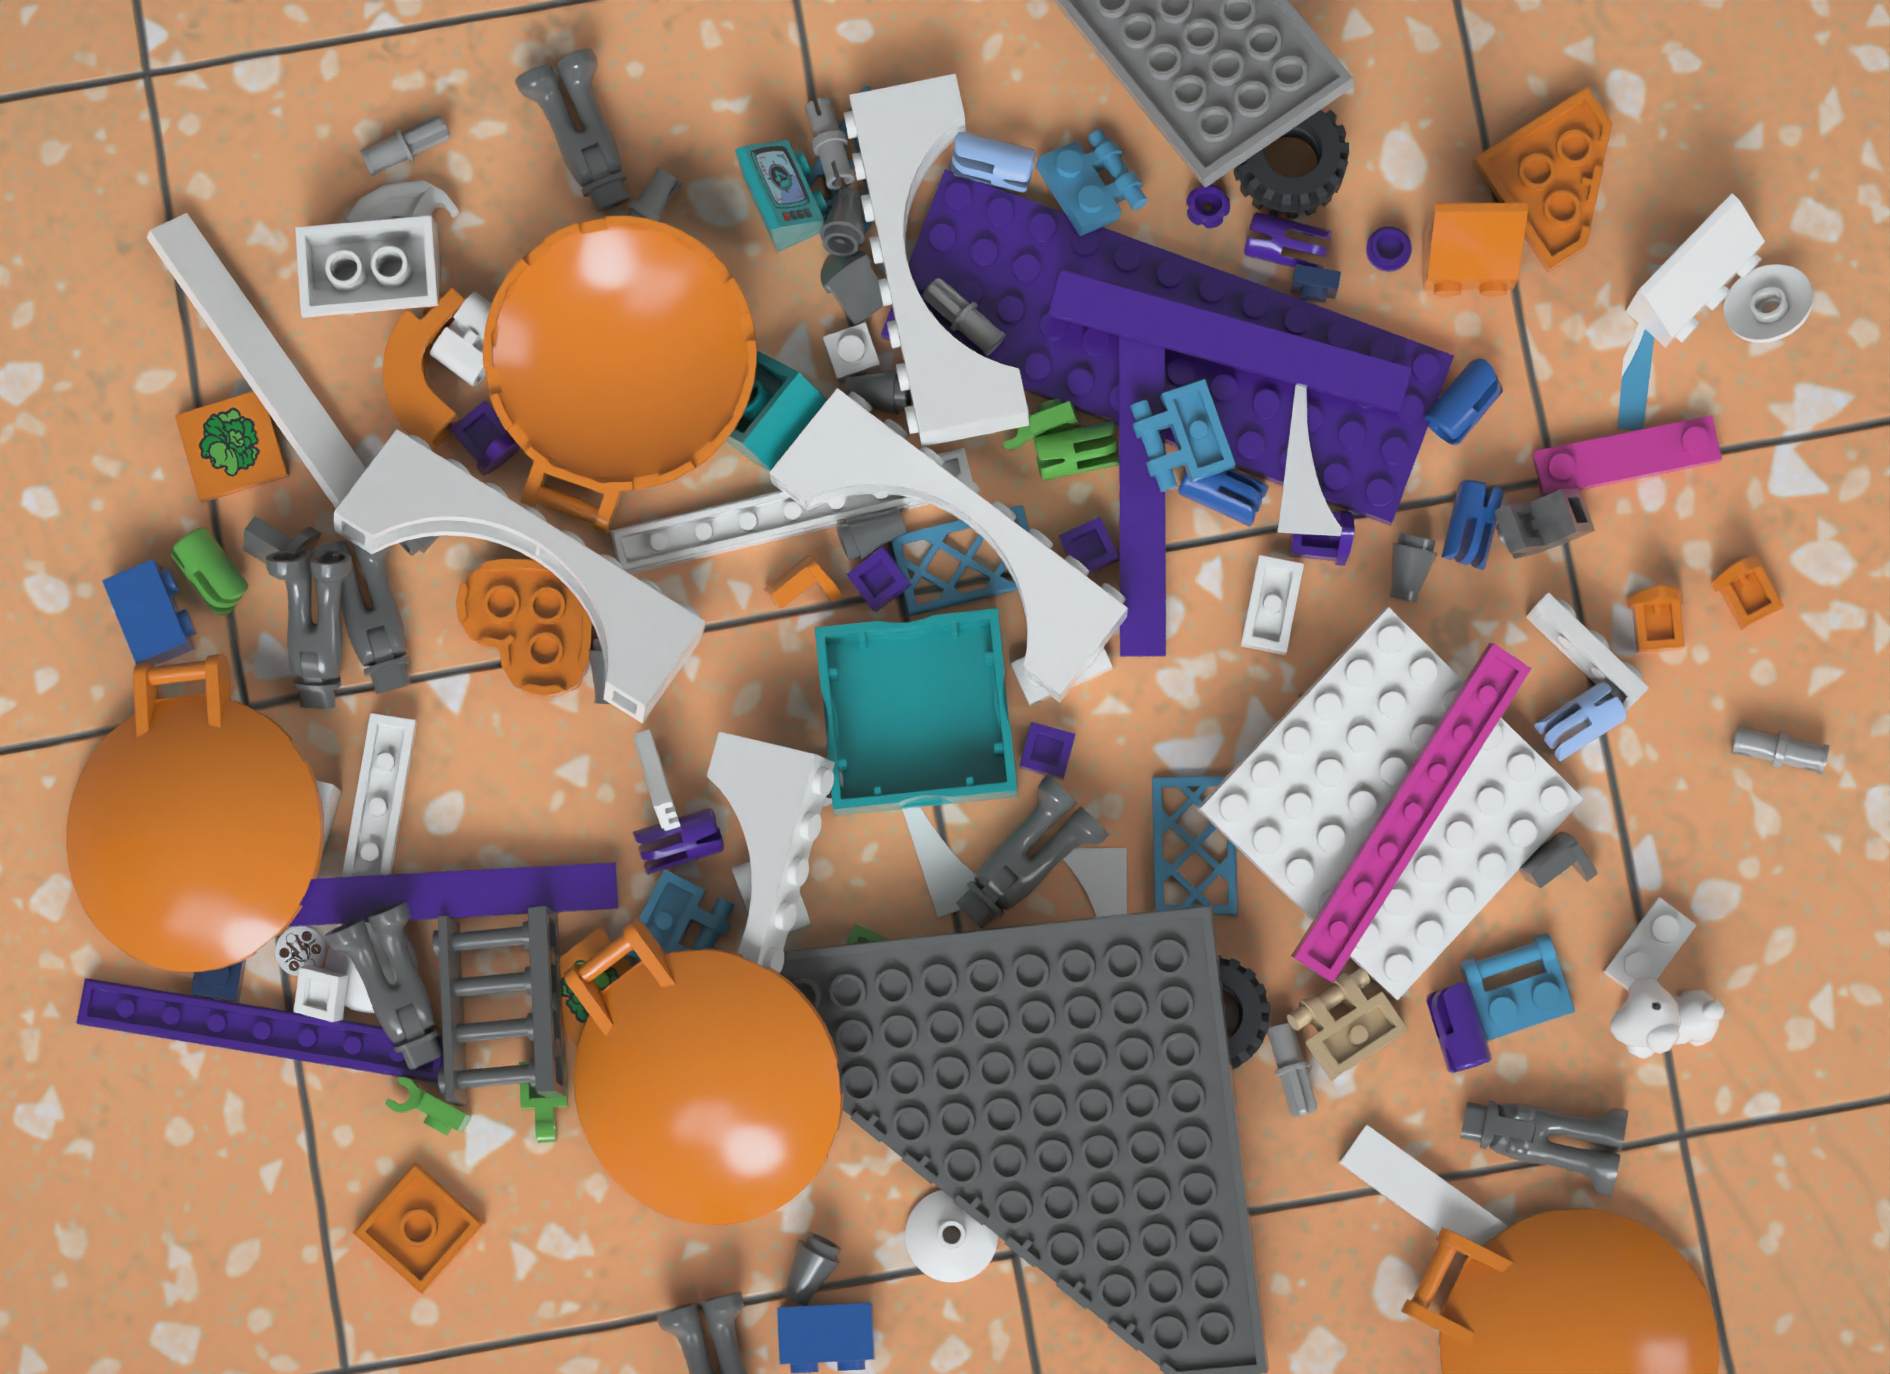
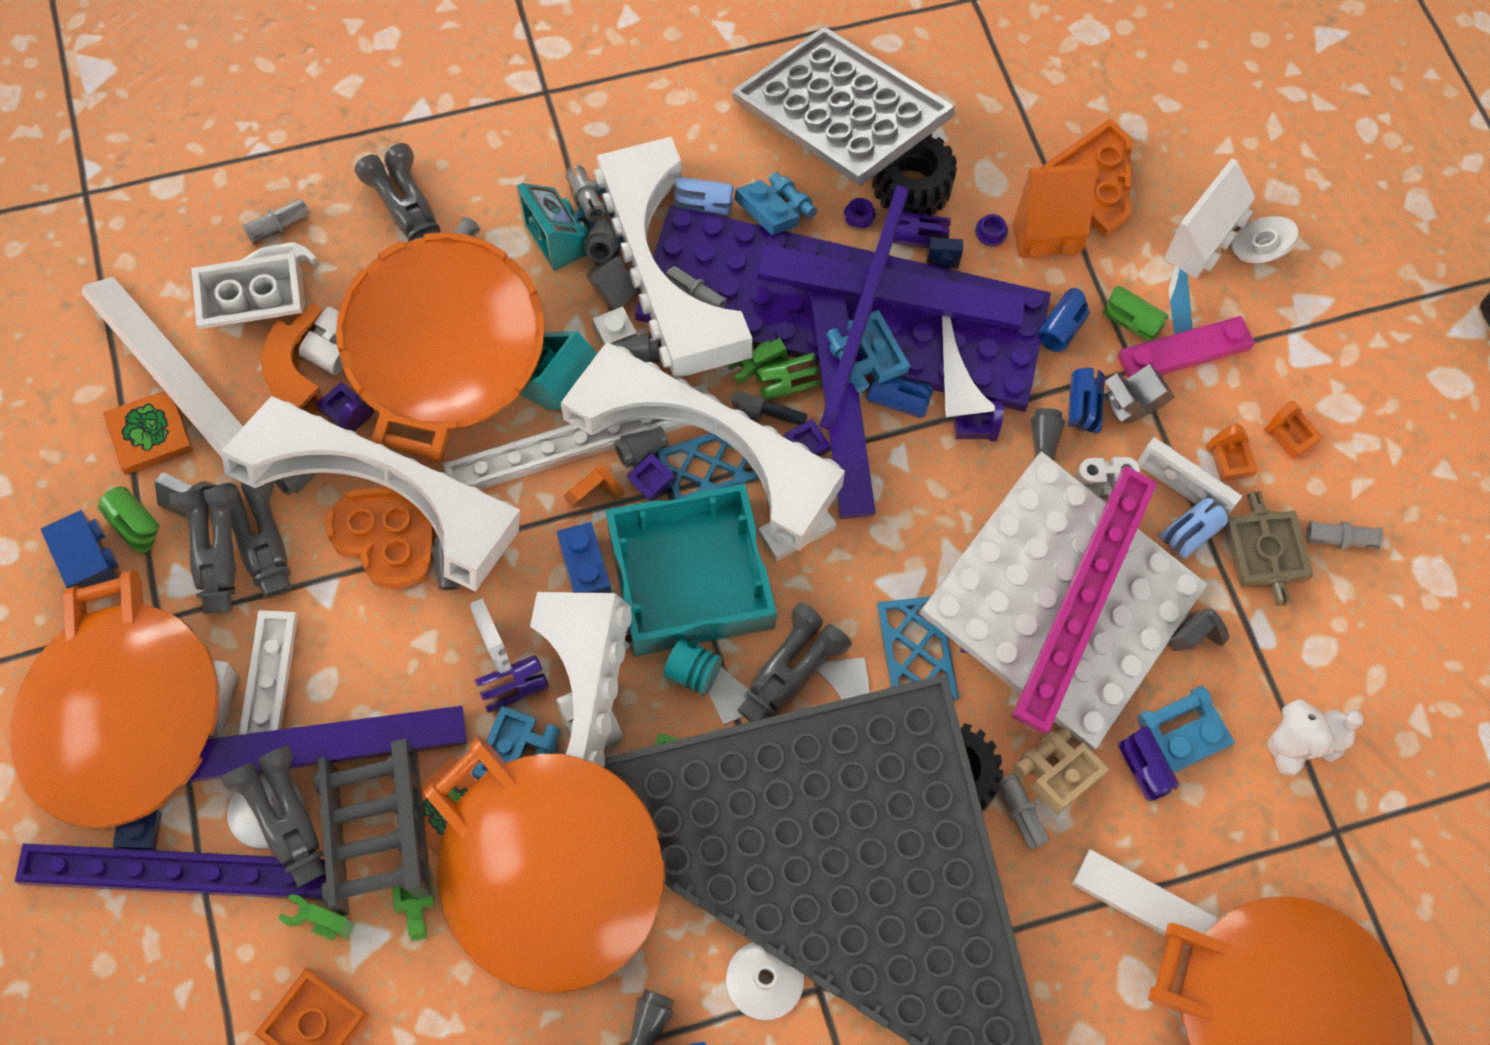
camera: 15 degrees left, 15 degrees down
white sticker [275,926,326,976] -> none
white plate [294,965,349,1022] -> none
dark purple plate [1019,722,1076,780] -> none
white plate [1241,555,1304,655] -> none
dark grey piece [1460,1100,1628,1196] -> none
white plate [1603,897,1697,991] -> none
none -> blue brick [557,522,611,593]
none -> teal piece [663,638,723,696]
none -> piece [732,390,807,425]
none -> dark purple tile [819,185,909,430]
none -> white piece [1074,457,1140,499]
none -> bright green arm [1103,286,1168,342]
none -> dark tan plate [1225,491,1313,606]

